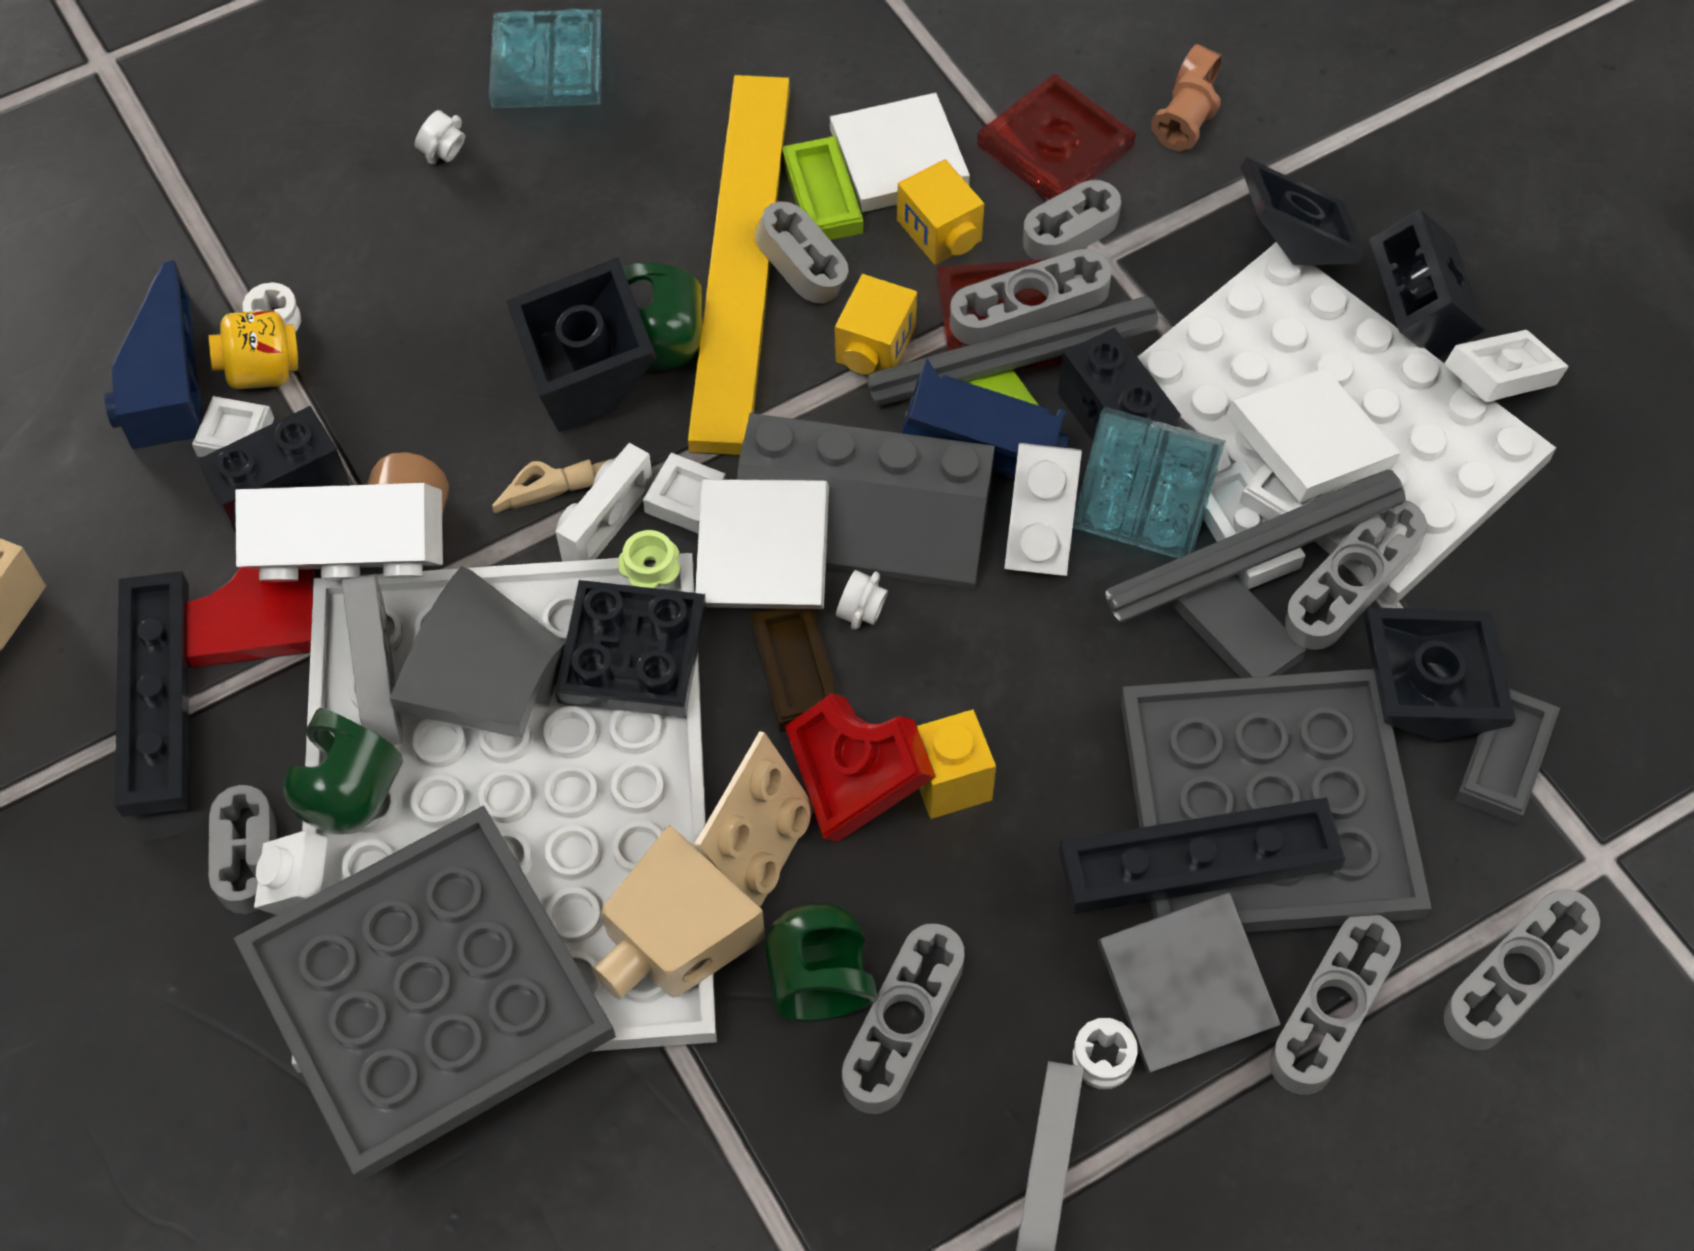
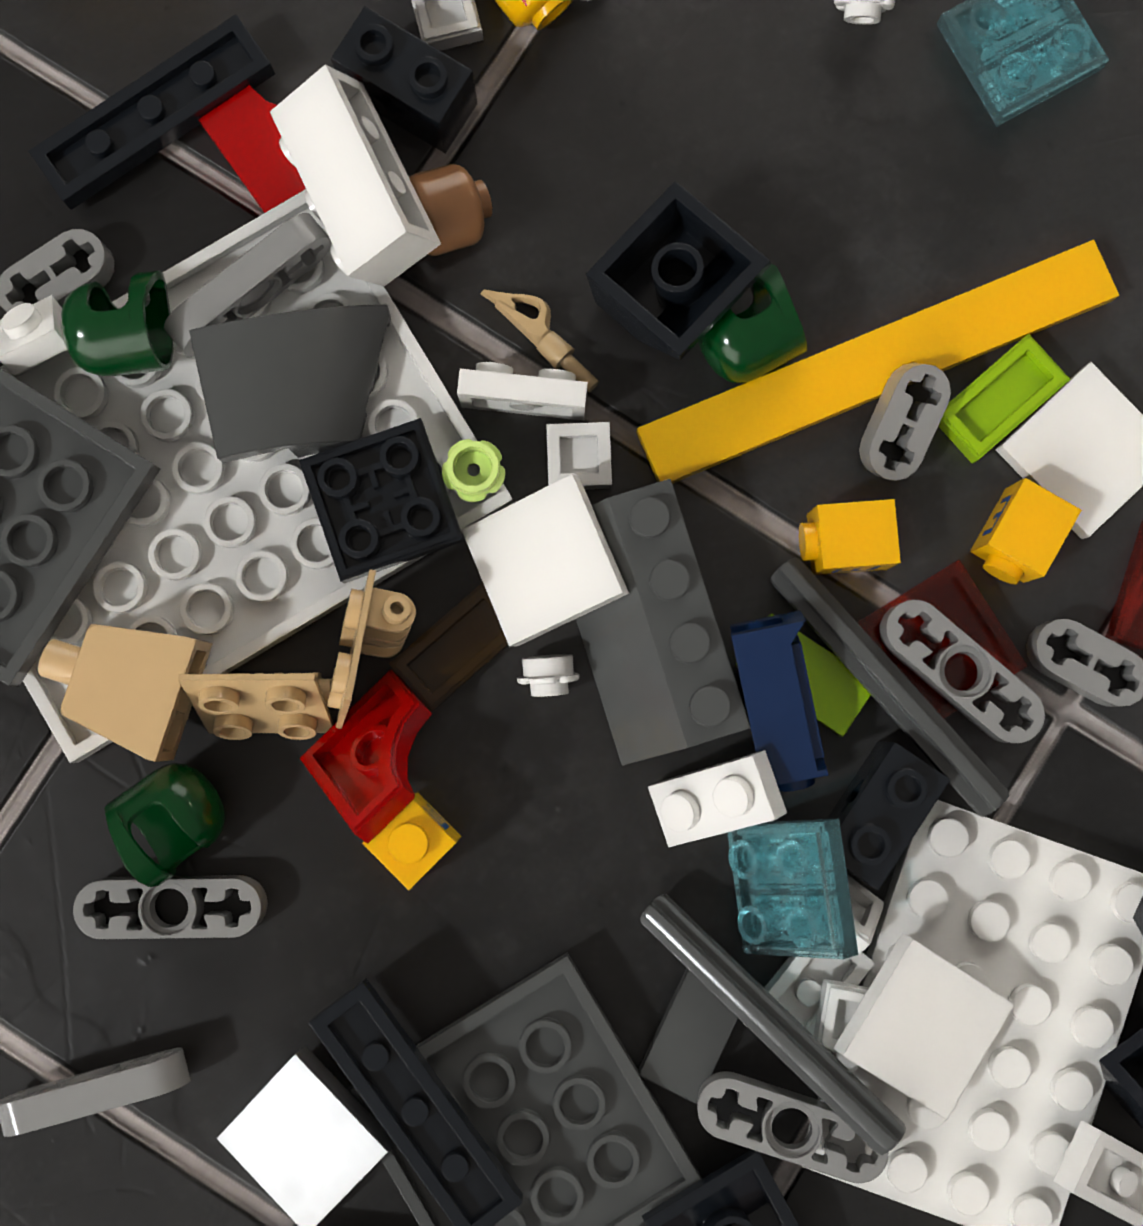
camera: 60 degrees right, 25 degrees up
white bush [1072,1018,1138,1089] -> none
none -> tan hinge [327,569,416,729]

